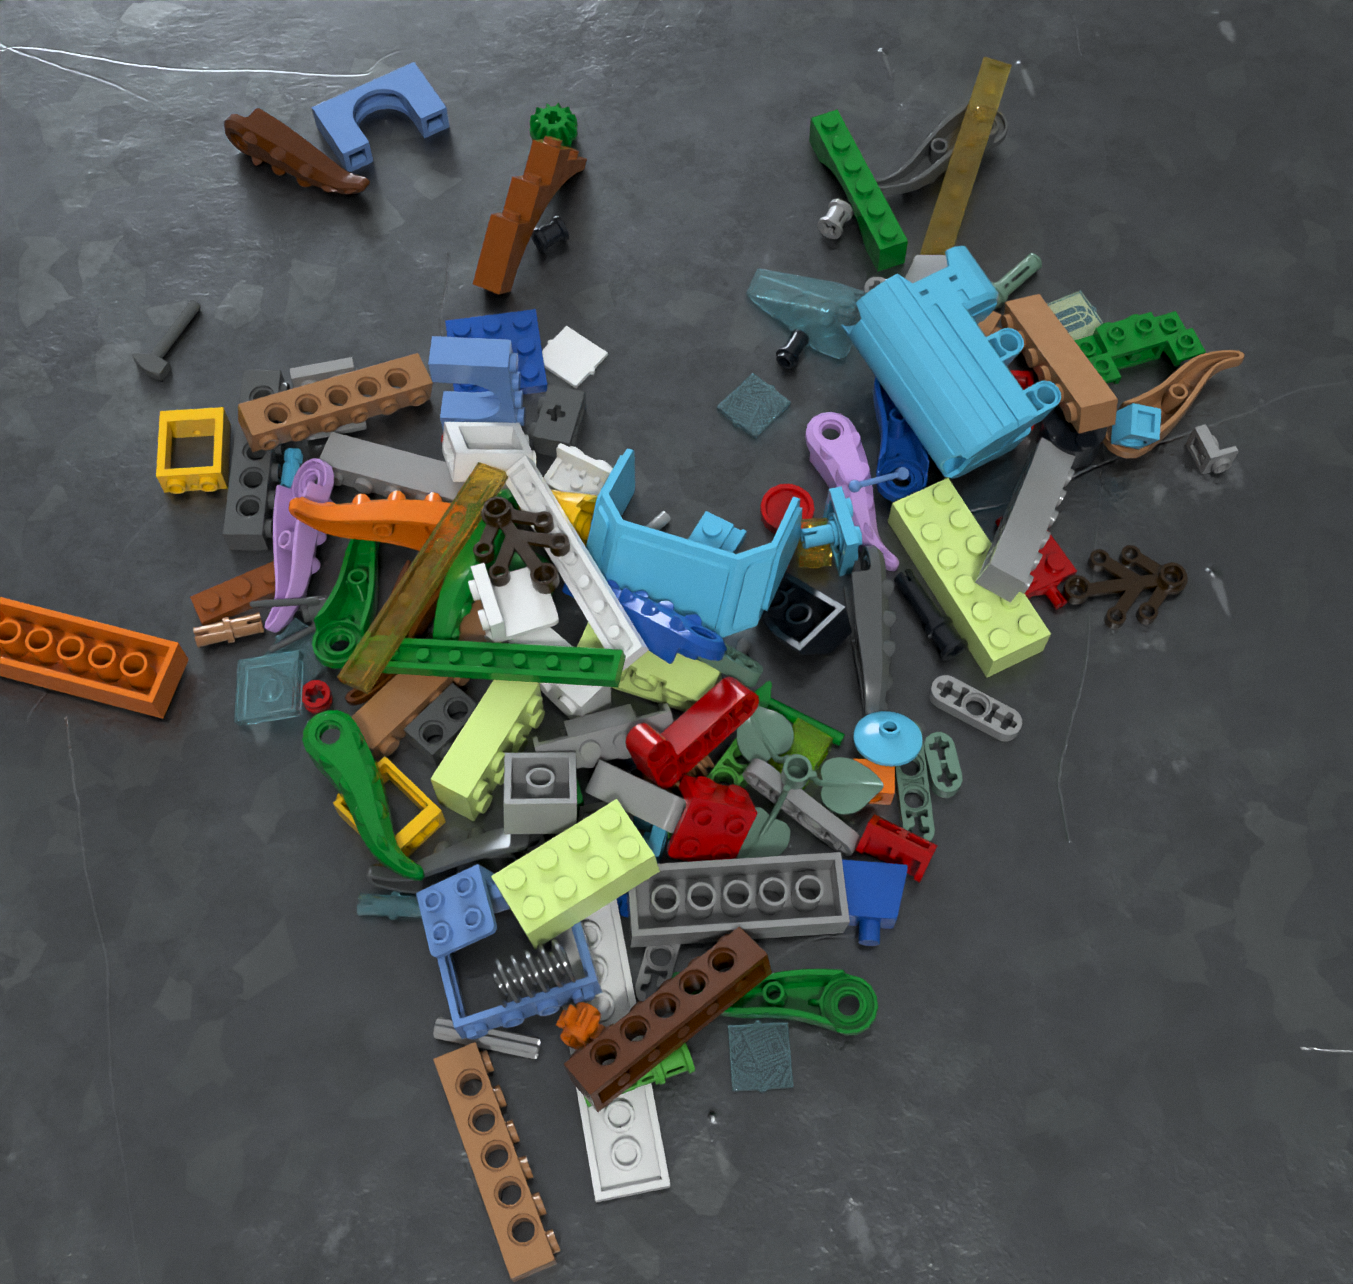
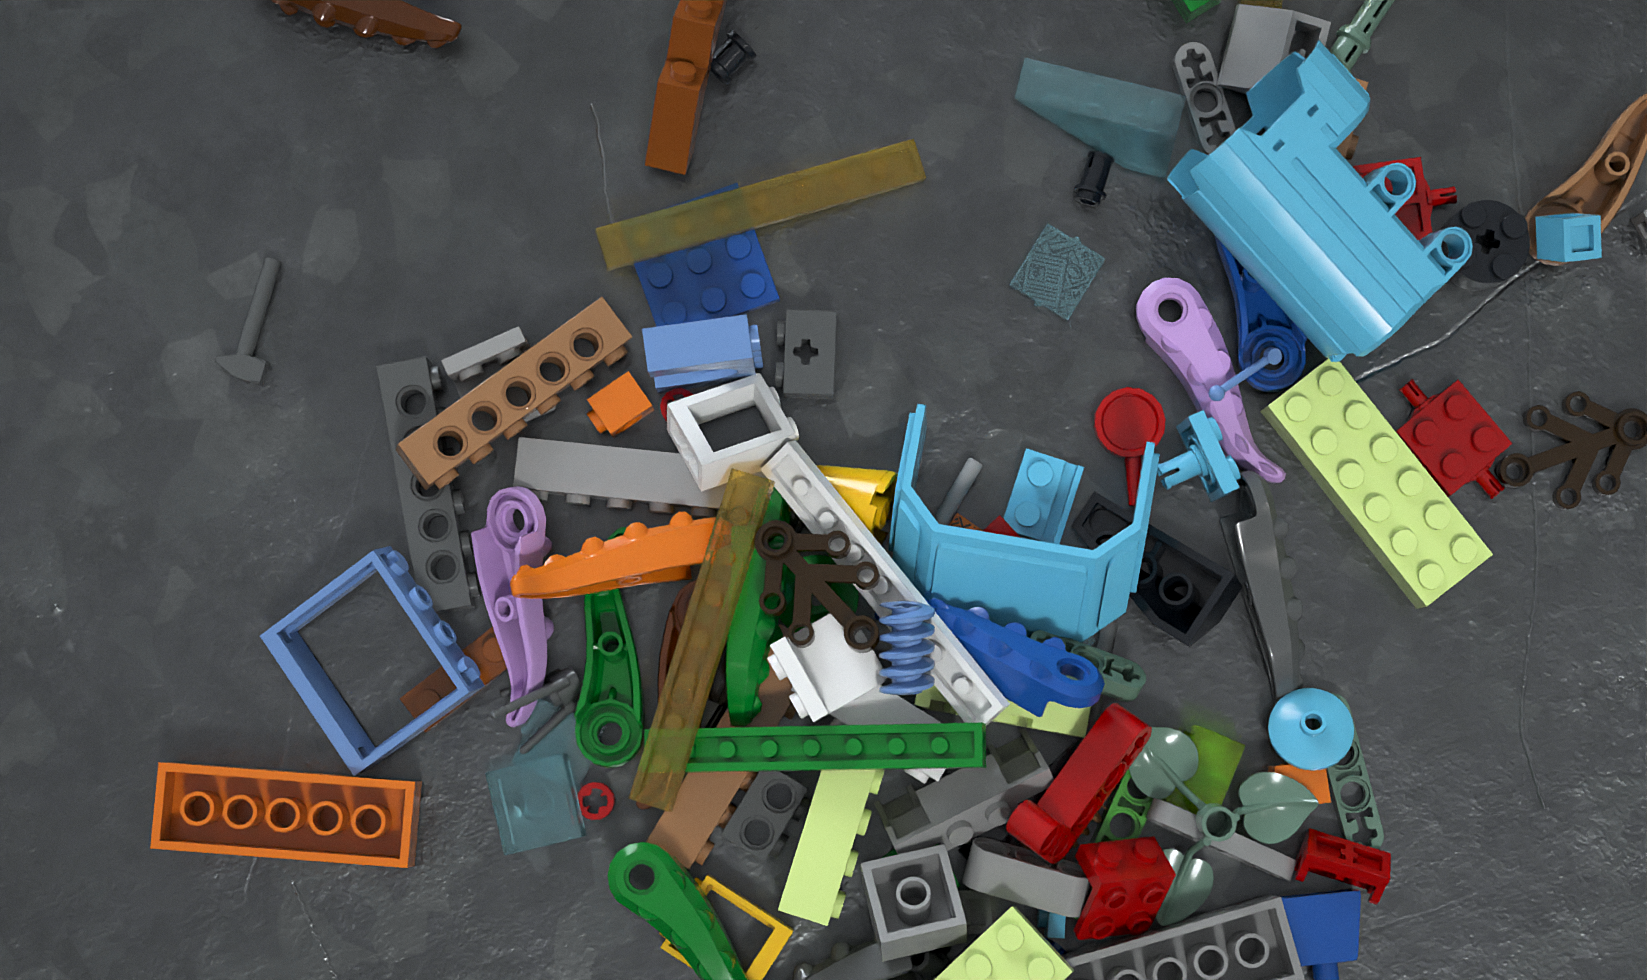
camera: 10 degrees left, 20 degrees up
yellow window [156,407,231,494] -> none
medium nougat pin [193,612,265,648] -> none
medium azure axle [280,448,303,488] -> none
white piece [542,326,608,389] -> none
white bracket [543,443,613,496] -> none
green piece [754,681,845,746] -> none
clear yellow bracket [796,518,832,568] -> none
black pin [894,569,968,661] -> none
sand green beam [924,732,963,798] -> none
light grey beam [929,675,1022,742] -> none
light grey brick [975,437,1075,602] -> none
medium nougat brick [1001,294,1118,434] -> none
clear light blue piece [1047,290,1103,340] -> none
green bracket [1074,311,1206,385] -> none
none -> medium blue window [260,546,485,776]
none -> orange brick [586,371,654,438]
none -> clear yellow tile [595,139,926,271]
none -> medium blue piece [879,601,935,695]

